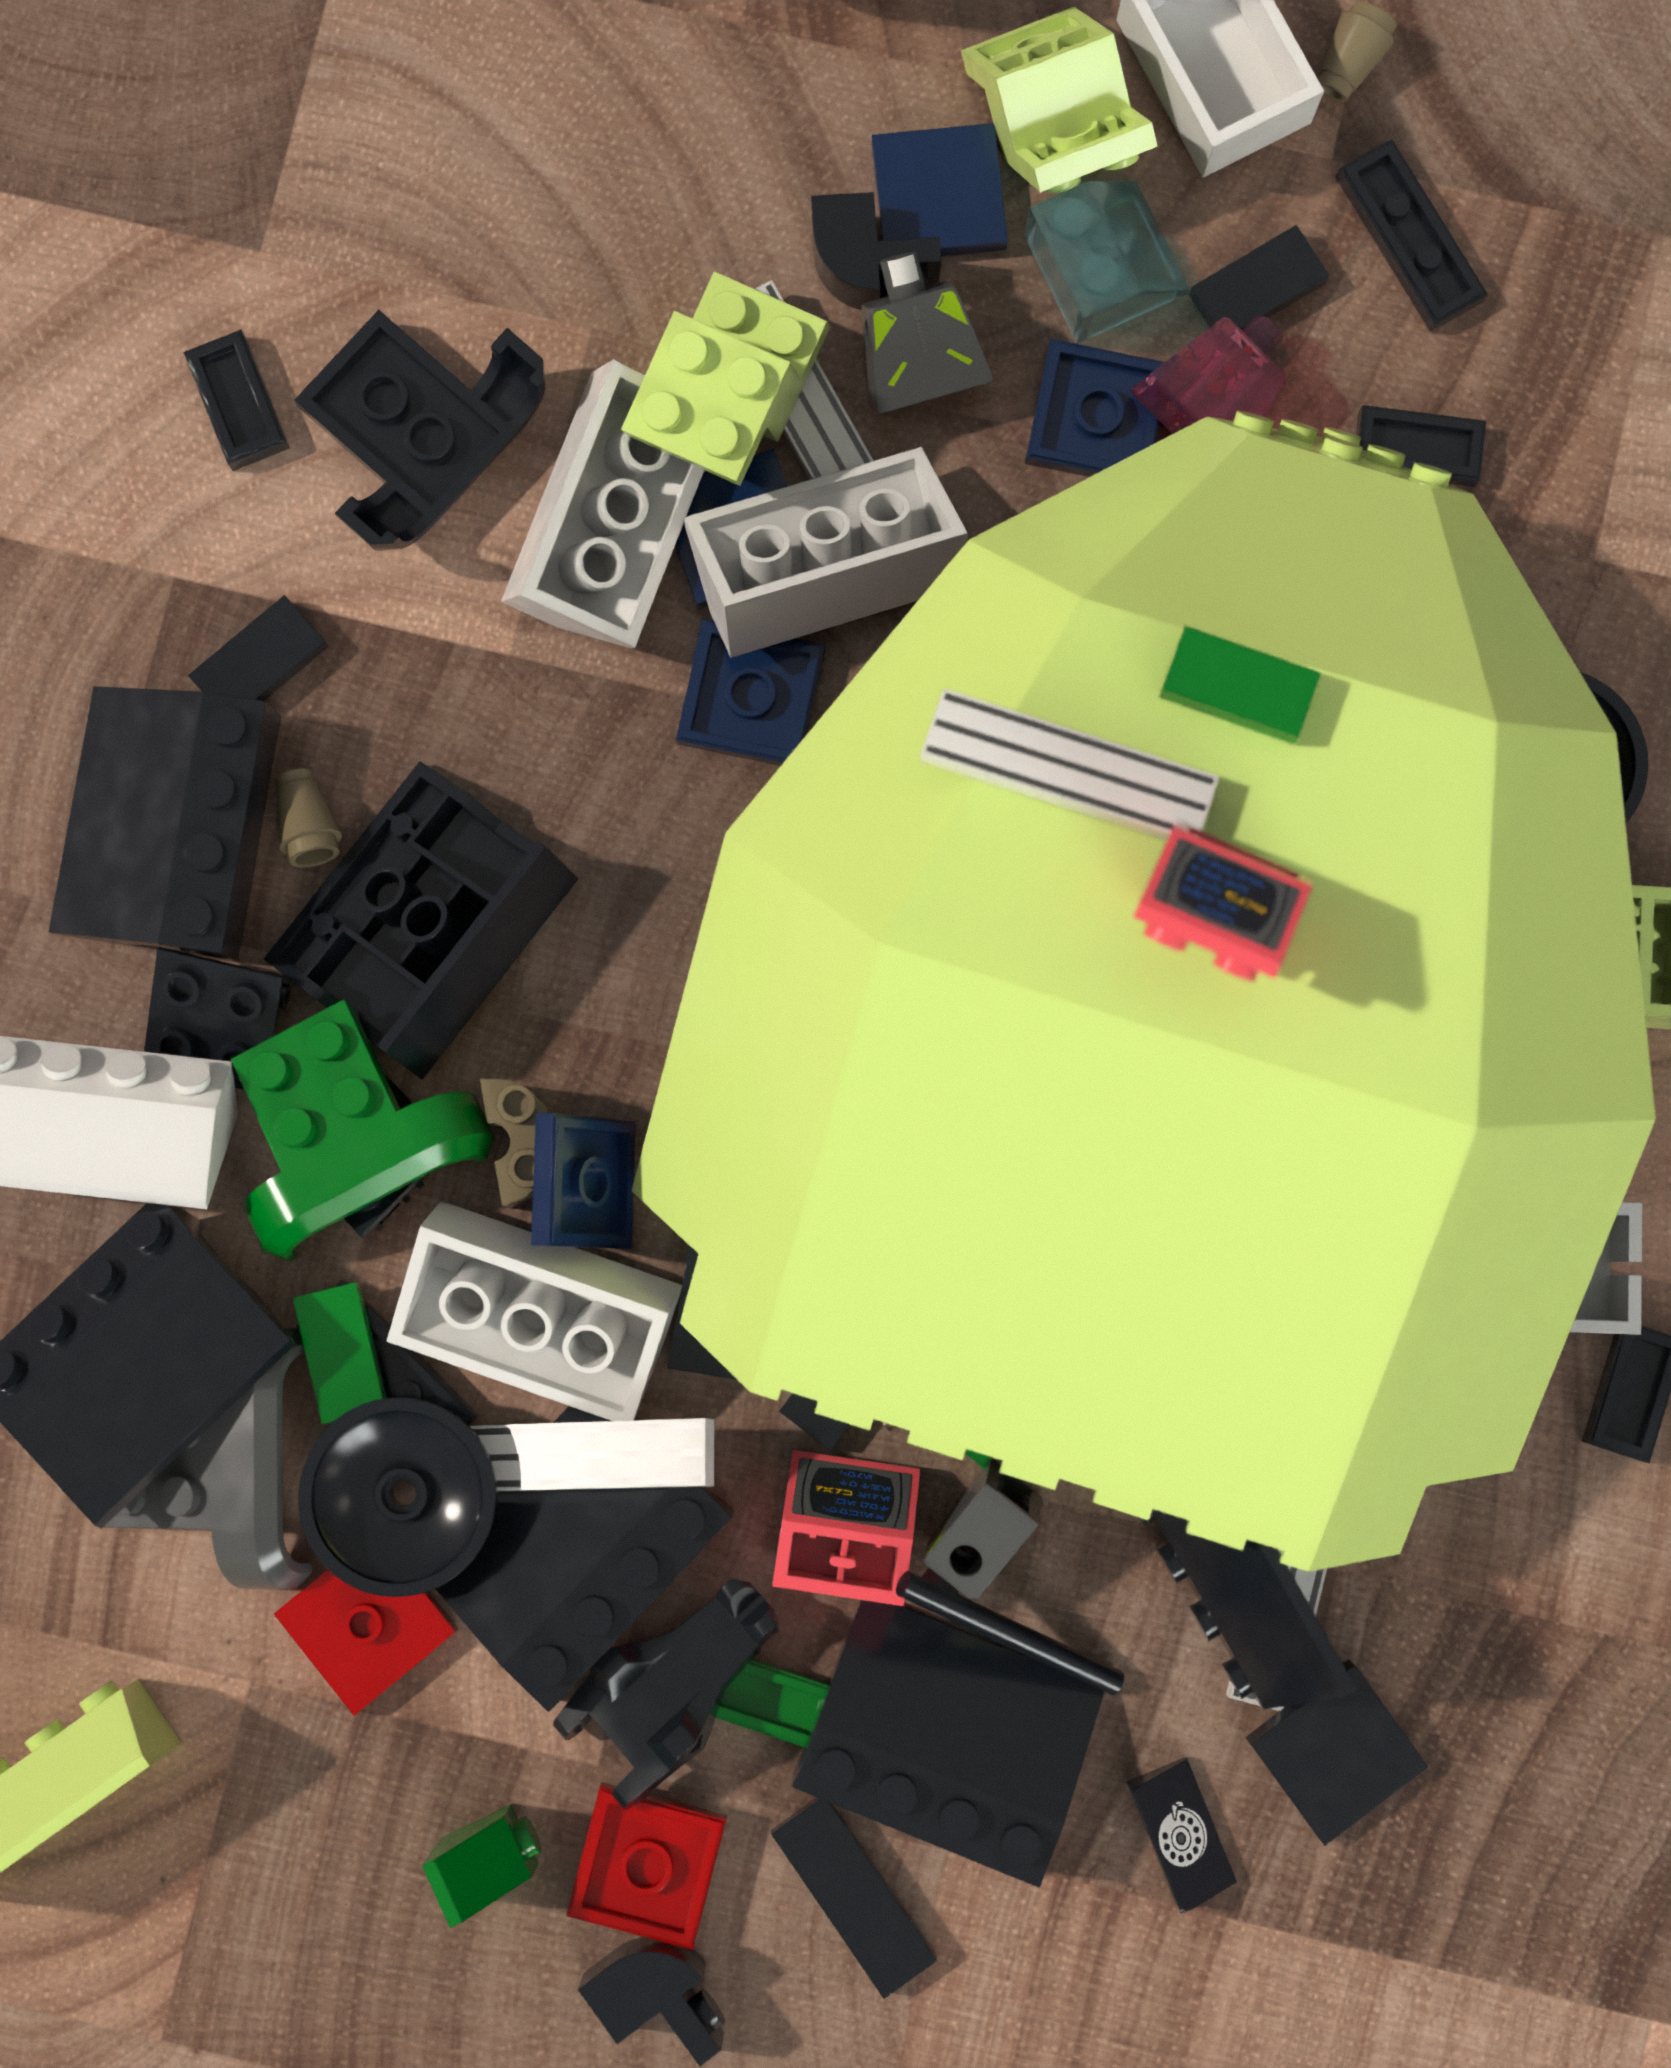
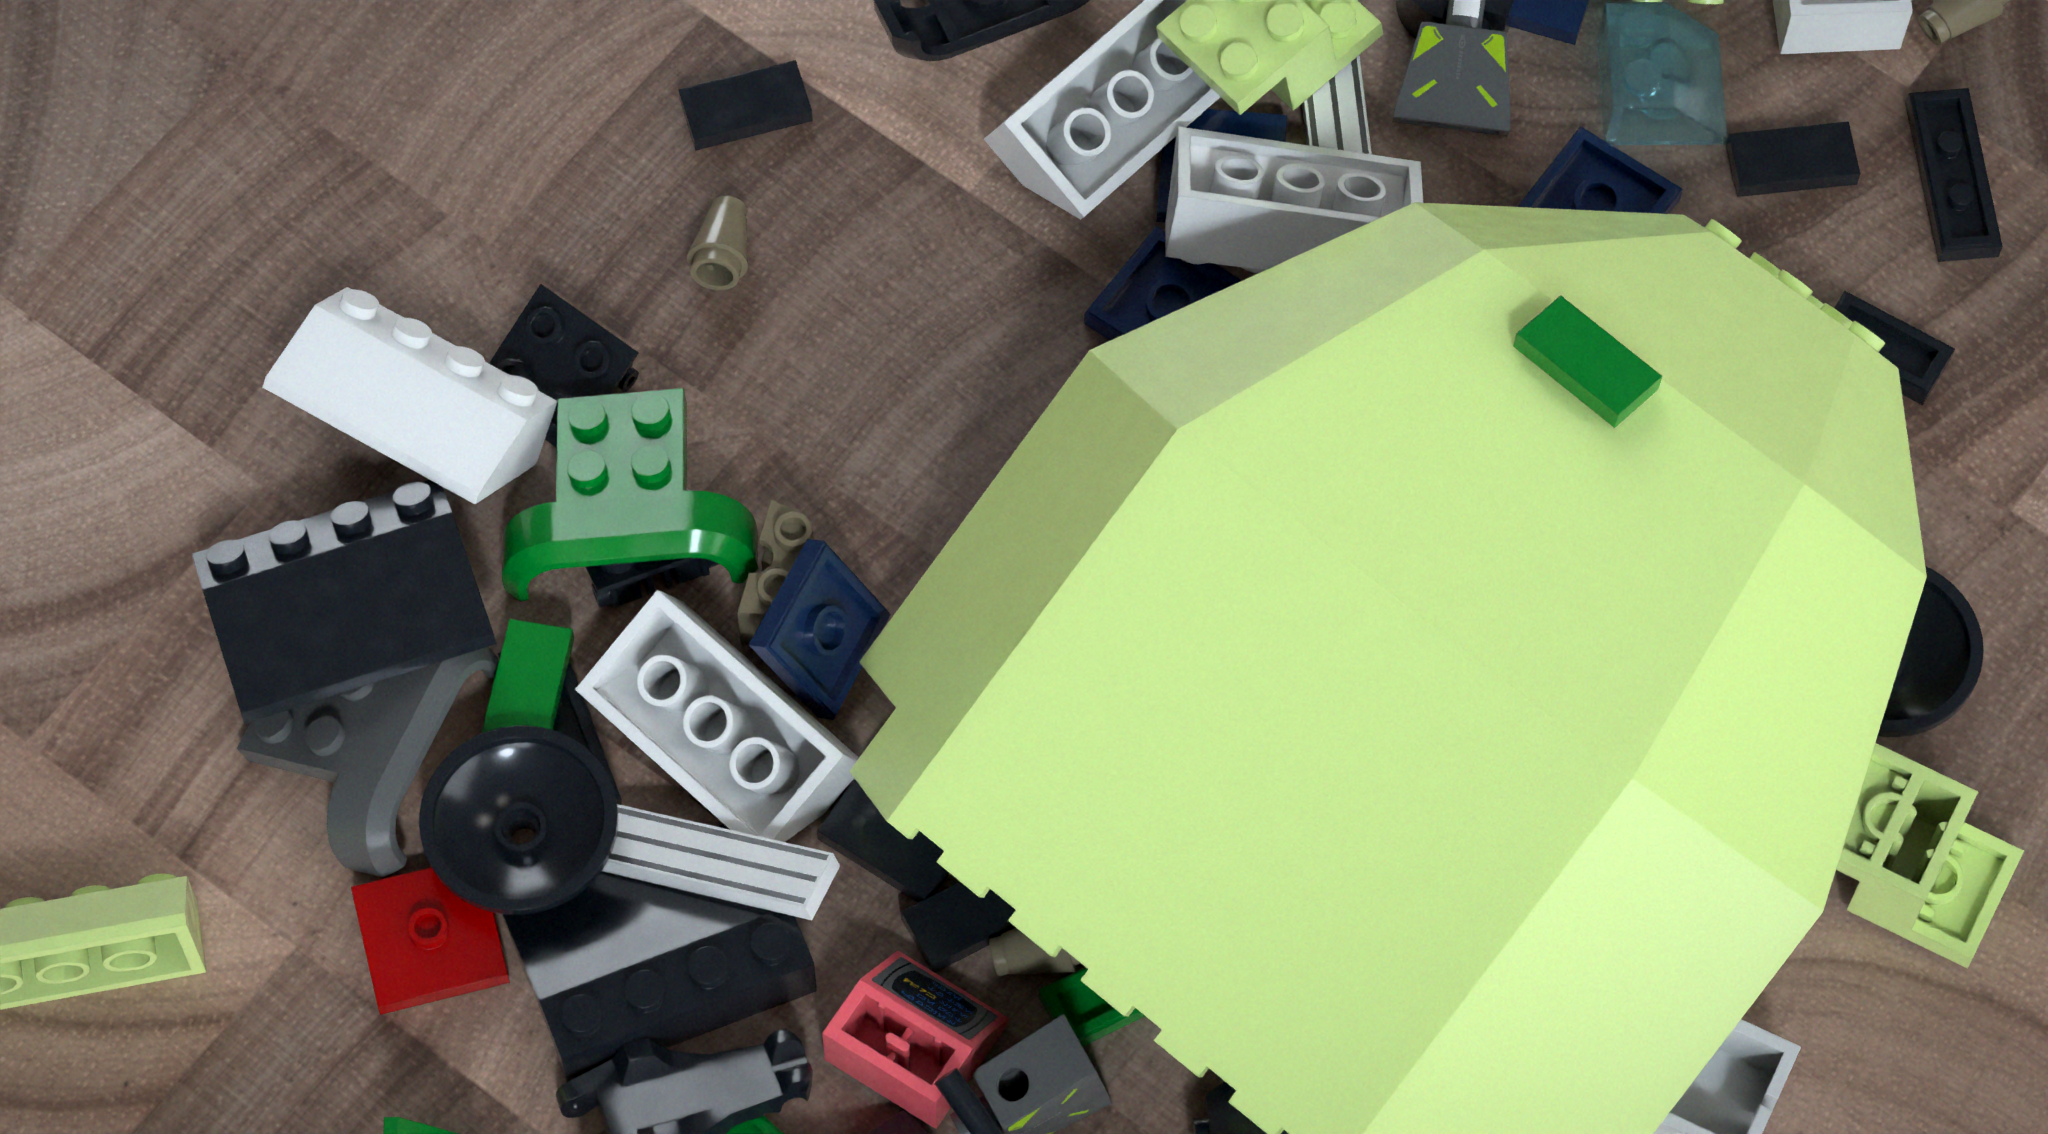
camera: 25 degrees right, 20 degrees down
black piece [48,686,281,962] -> none
black piece [264,761,579,1080] -> none
white tile [920,688,1219,841] -> none
clear pink torso [1130,315,1286,434] -> none
slope [1133,820,1312,981] -> none

